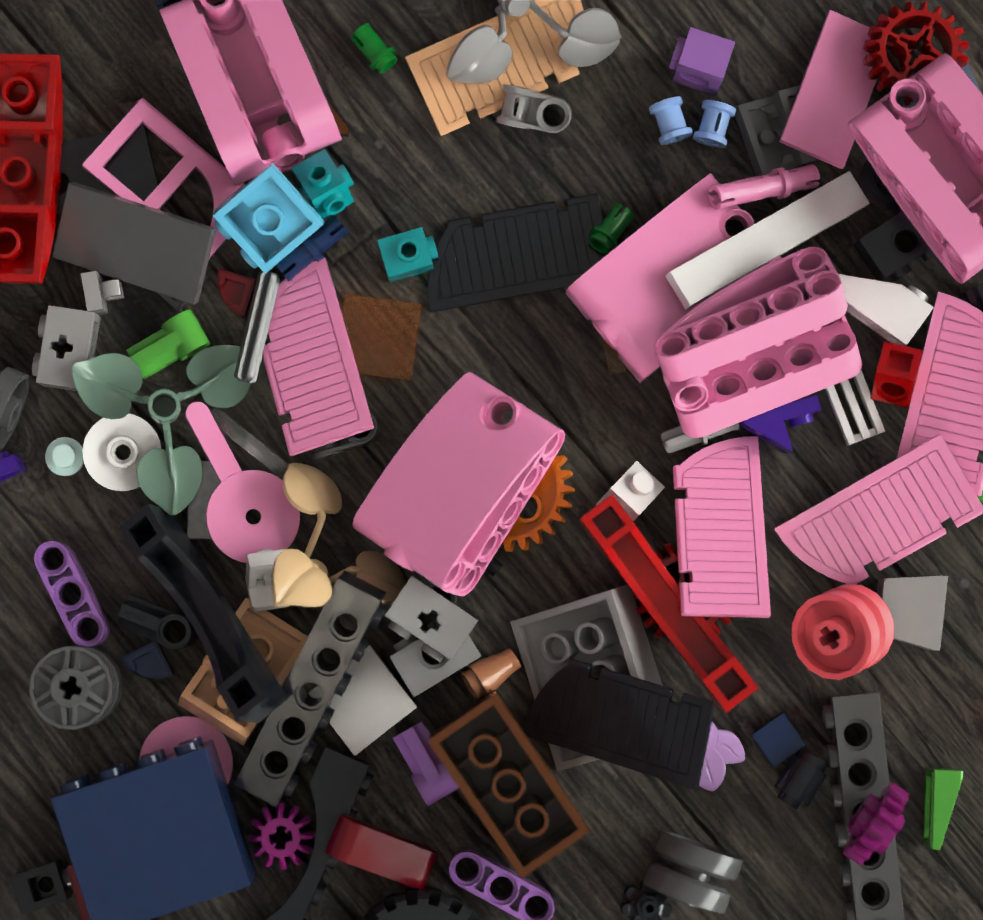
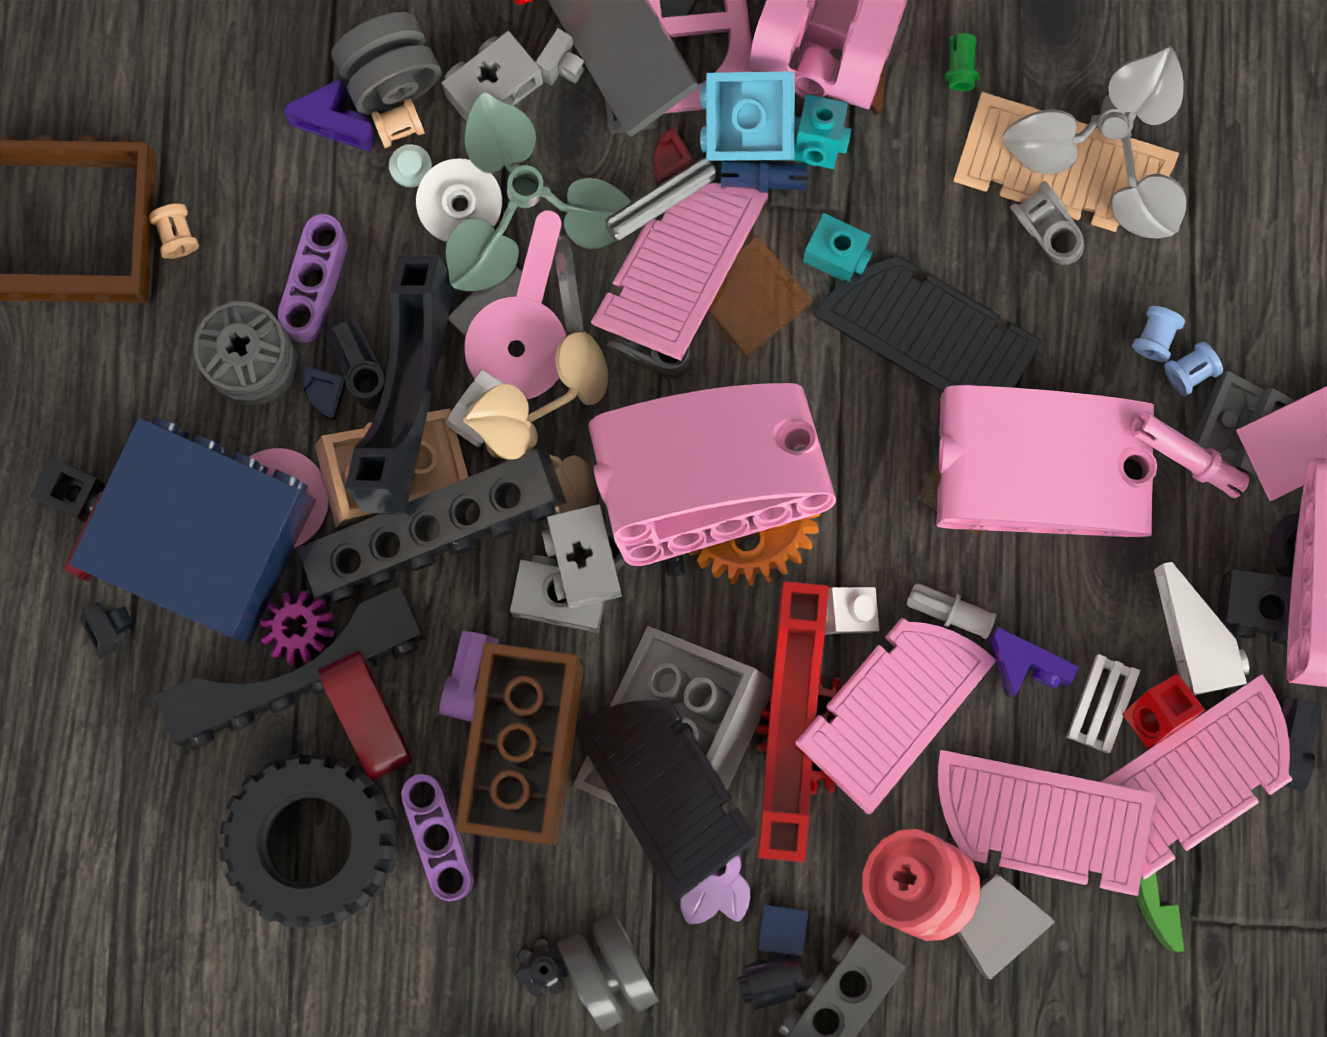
camera: 45 degrees right, 5 degrees down
bright green piece [126,310,211,379] -> none
white slope [308,645,417,756] -> none
nougat cone [460,648,521,700] -> none
green pin [589,203,634,254] -> none
bright pink panel [654,247,862,438] -> none
white tile [665,171,870,310] -> none
medium lavender brick [669,27,735,96] -> none
none -> light nougat bush [371,98,424,148]

